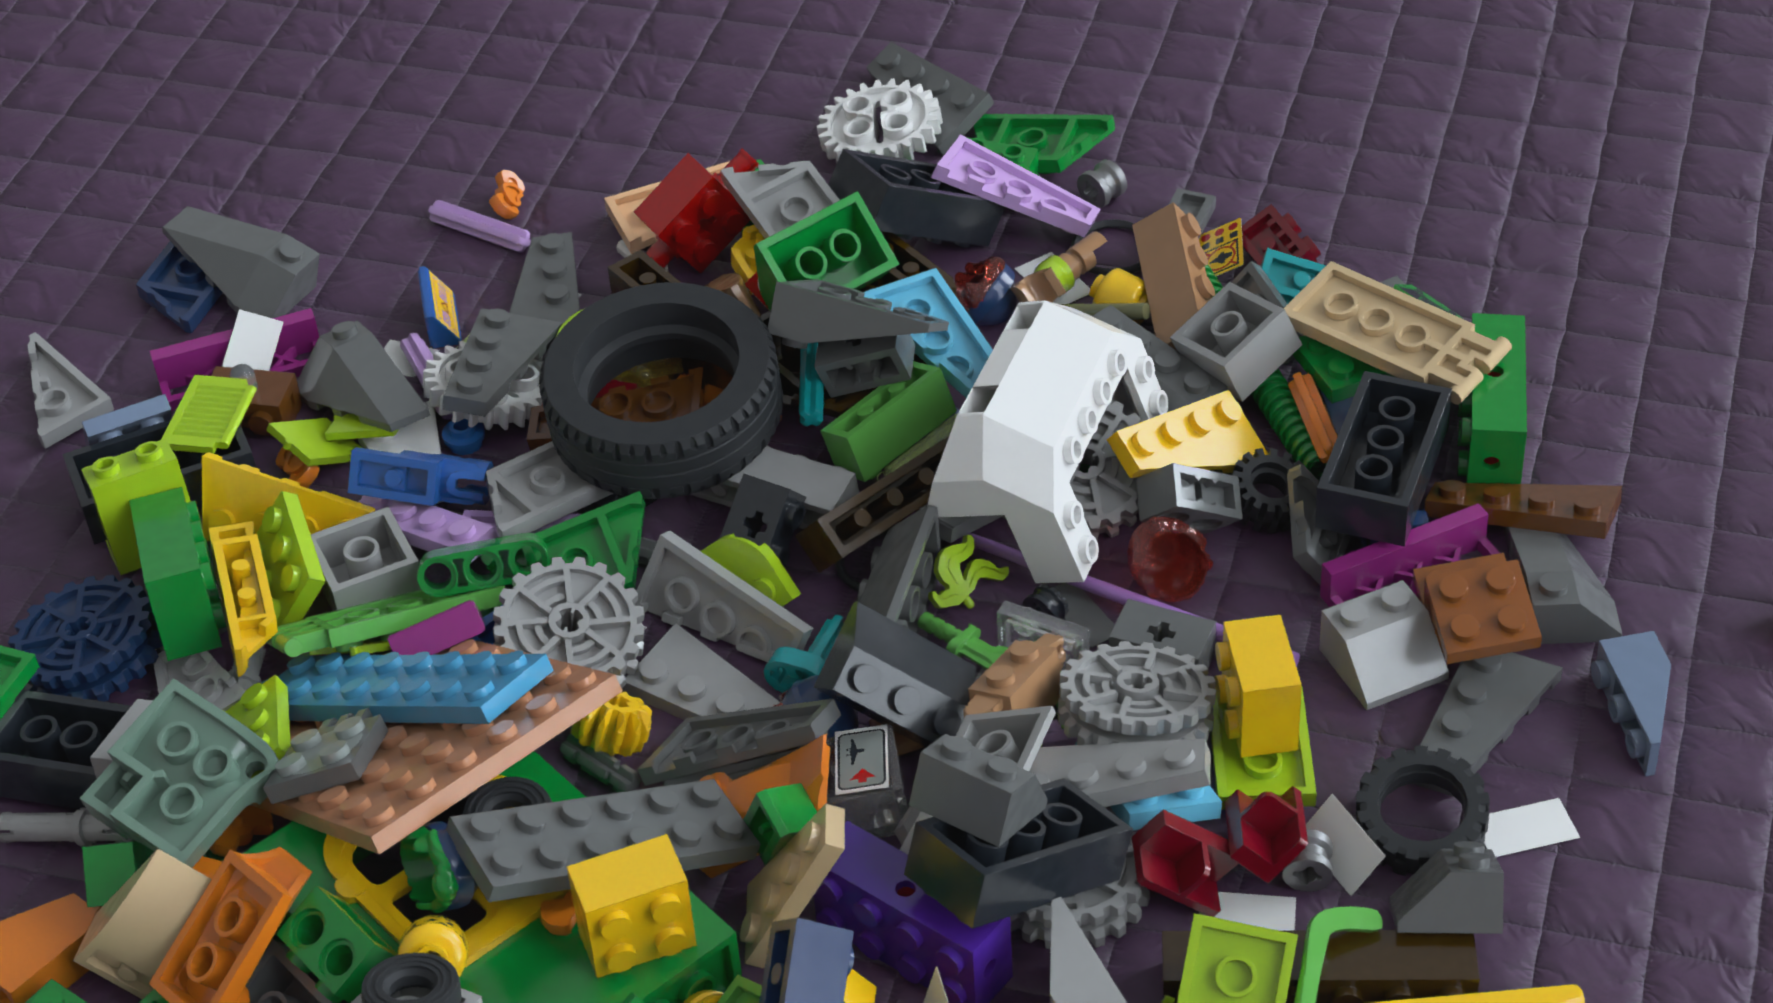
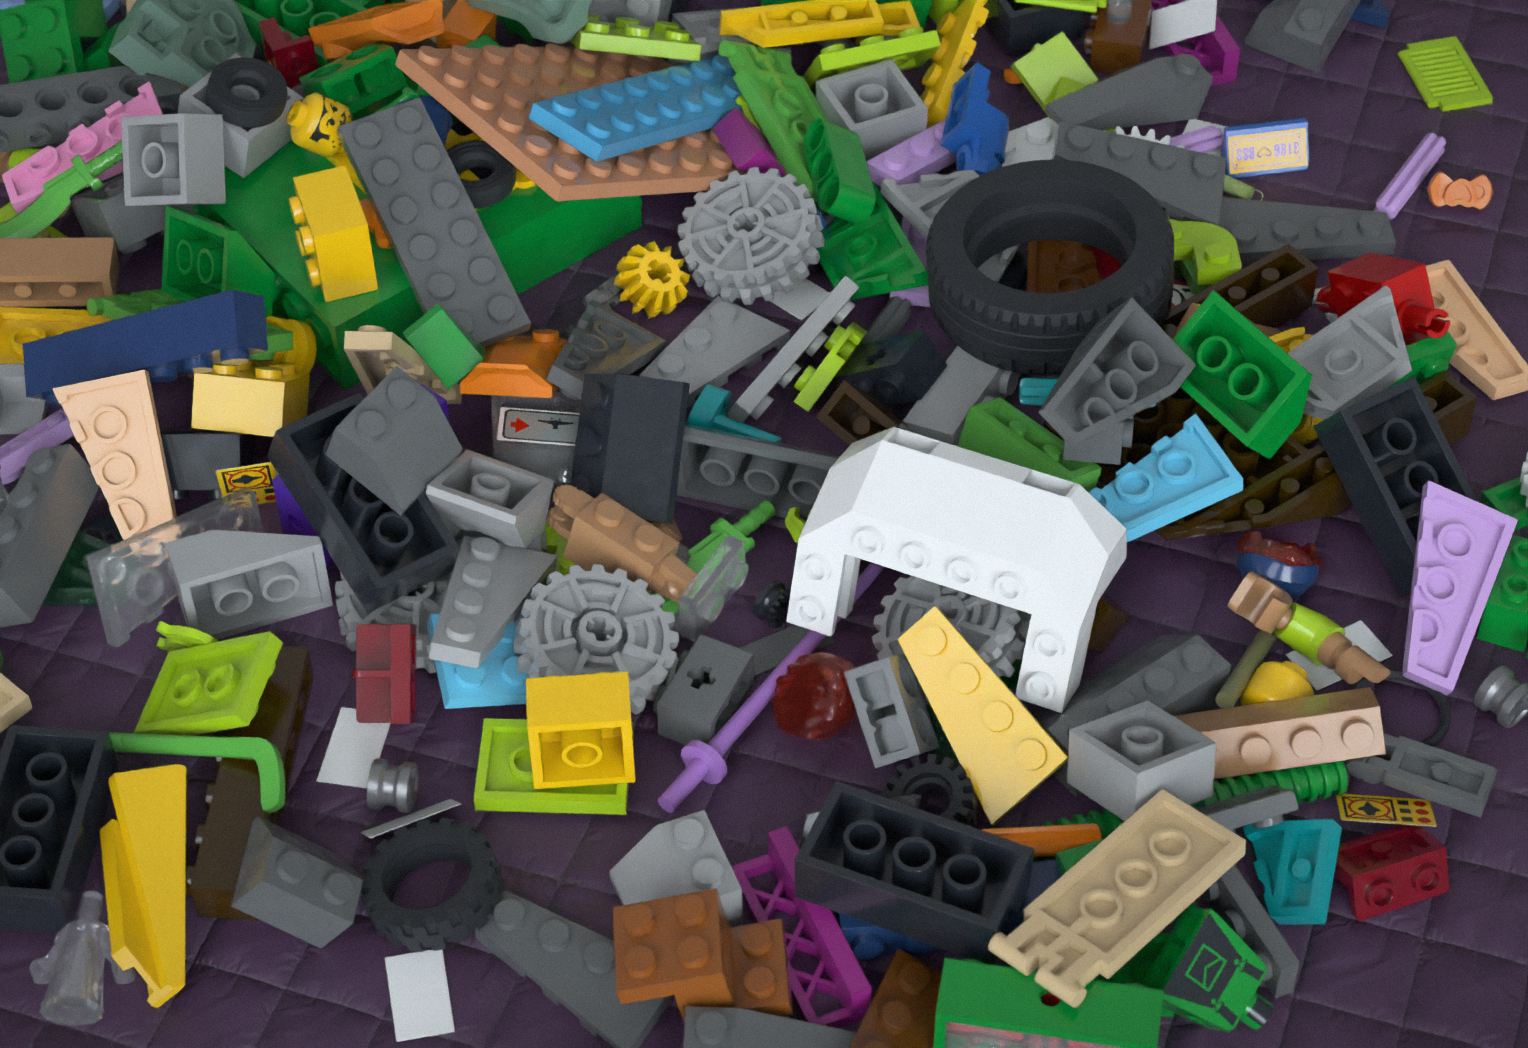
camera: 90 degrees right, 5 degrees up
piece [263,708,388,804] -> none
dark red panel [1225,786,1308,884] -> none
none -> lime window [1398,36,1493,112]

